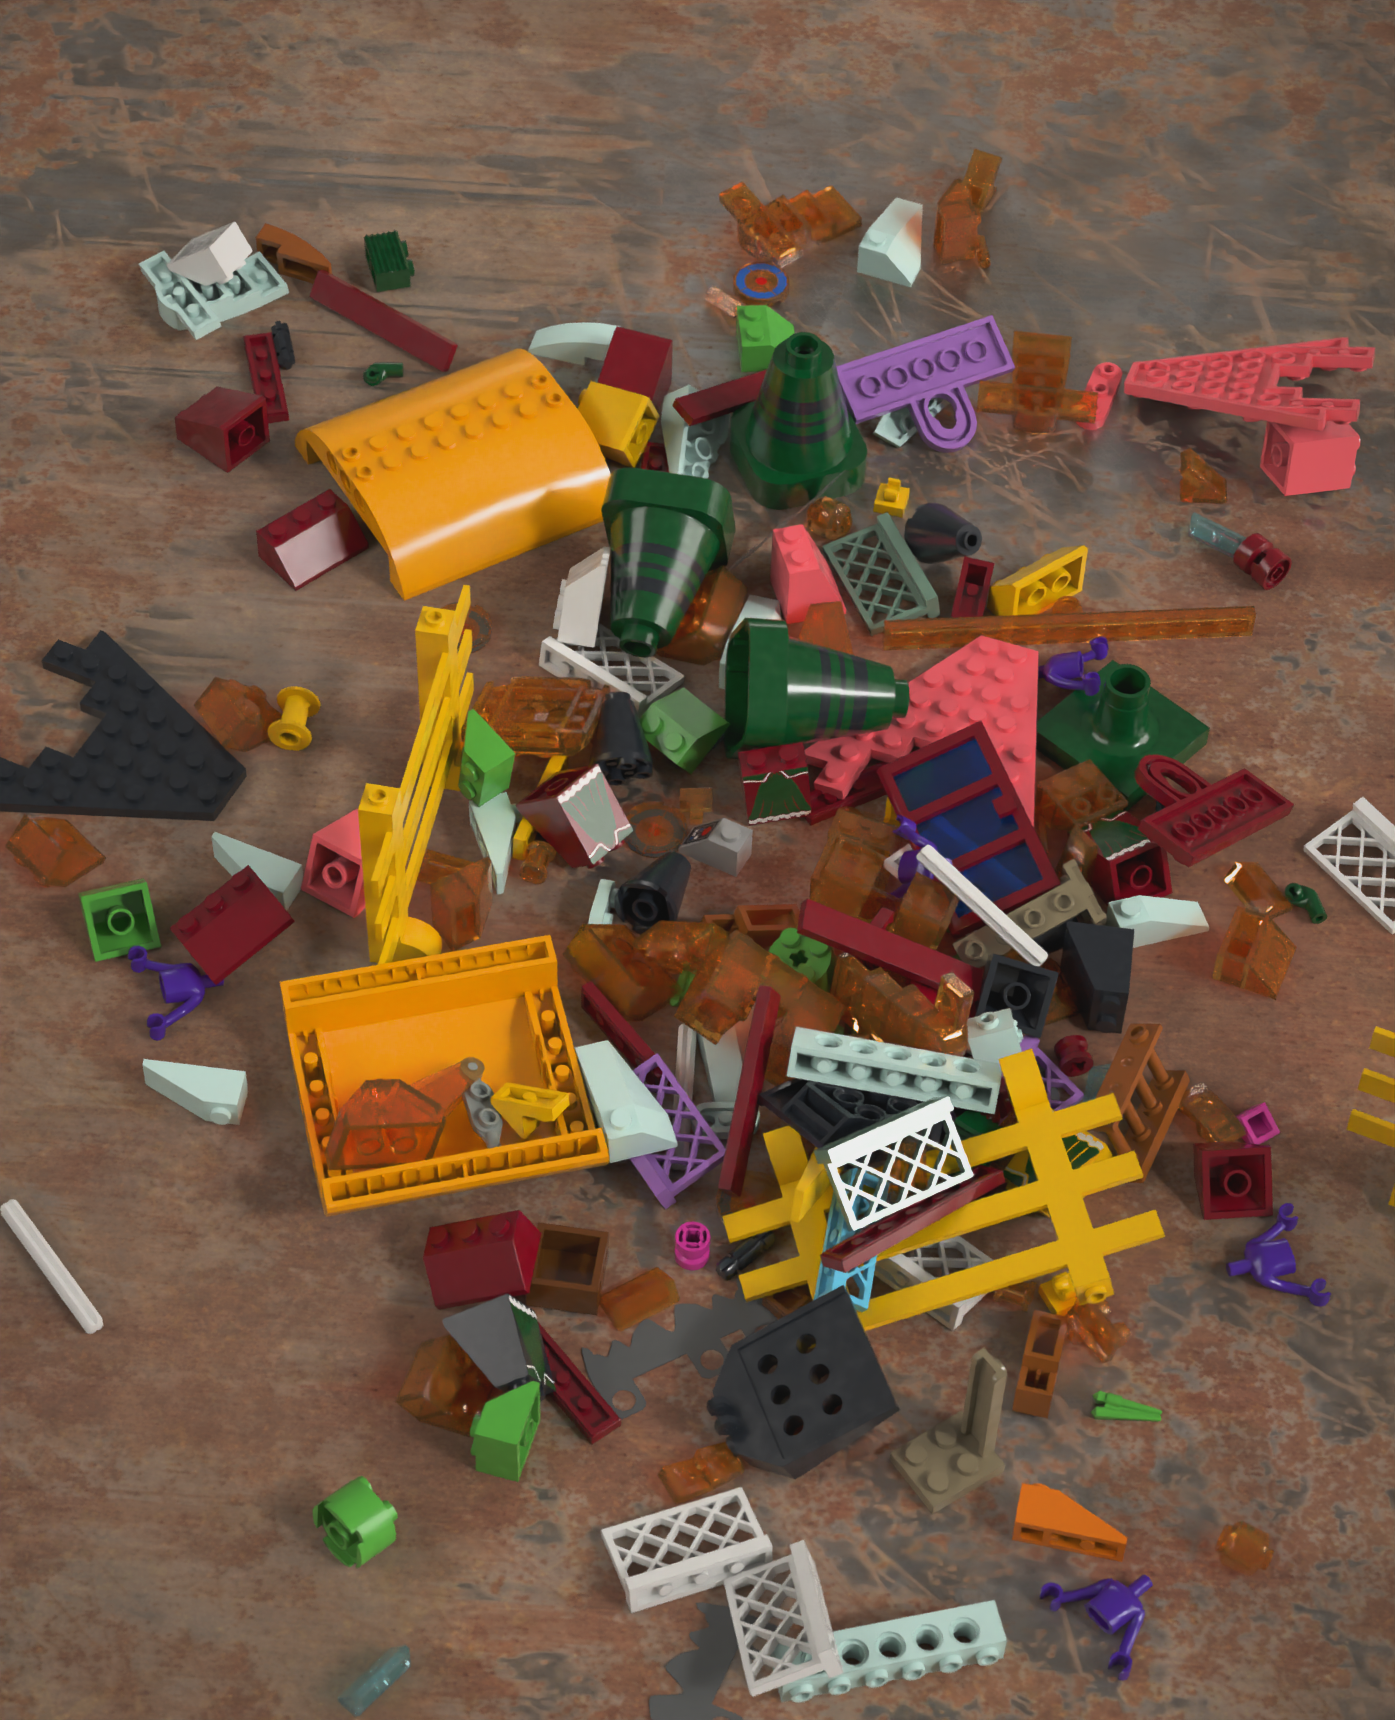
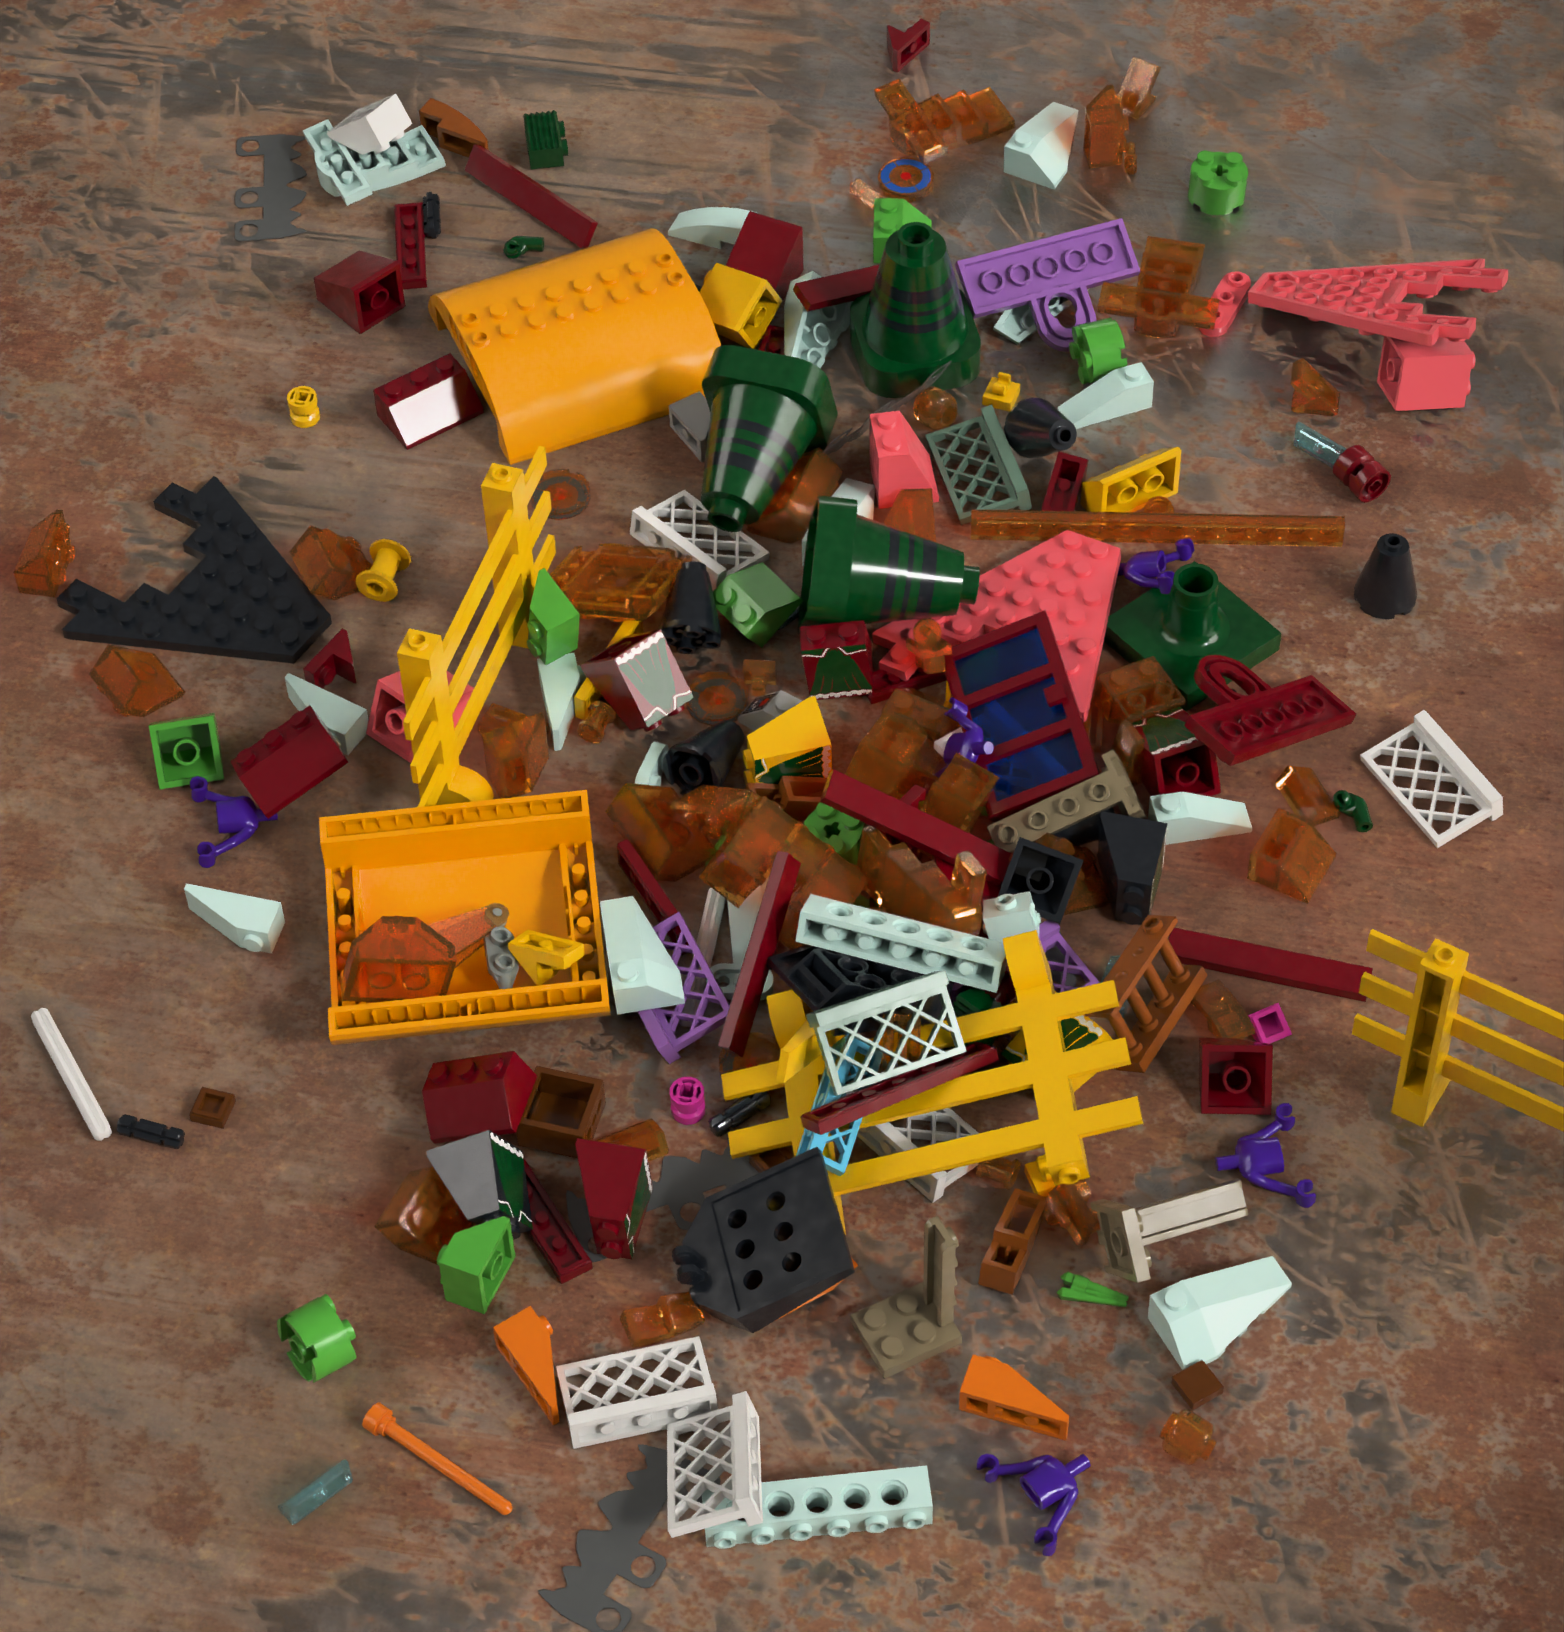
camera: 10 degrees right, 0 degrees up
white wedge [553,547,611,648] -> none
white axle [916,845,1048,967] -> none
dark red wheel [1054,1035,1094,1077] -> none
none -> black axle [117,1114,185,1149]
none -> reddish brown tile [189,1087,236,1129]
none -> dark grey piece [235,134,307,241]
none -> yellow wheel [287,386,320,428]
none -> dark red slope [303,628,357,689]
none -> orange piece [362,1402,512,1515]
none -> orange slope [493,1306,560,1426]
none -> dark red slope [575,1138,653,1260]
none -> light grey slope [669,391,711,462]
none -> yellow slope [742,696,832,785]
none -> dark red slope [887,18,930,73]
none -> clear orange hips [906,618,952,674]
none -> light aqua slope [1058,362,1154,429]
none -> bright green brick [1069,317,1127,384]
none -> bracket [1090,1179,1248,1283]
none -> light aqua wedge [1148,1256,1292,1370]
none -> dark red tile [1168,927,1373,1002]
none -> reddish brown tile [1171,1360,1224,1411]
none -> bright green brick [1188,150,1248,215]
none -> black cone [1354,533,1417,620]

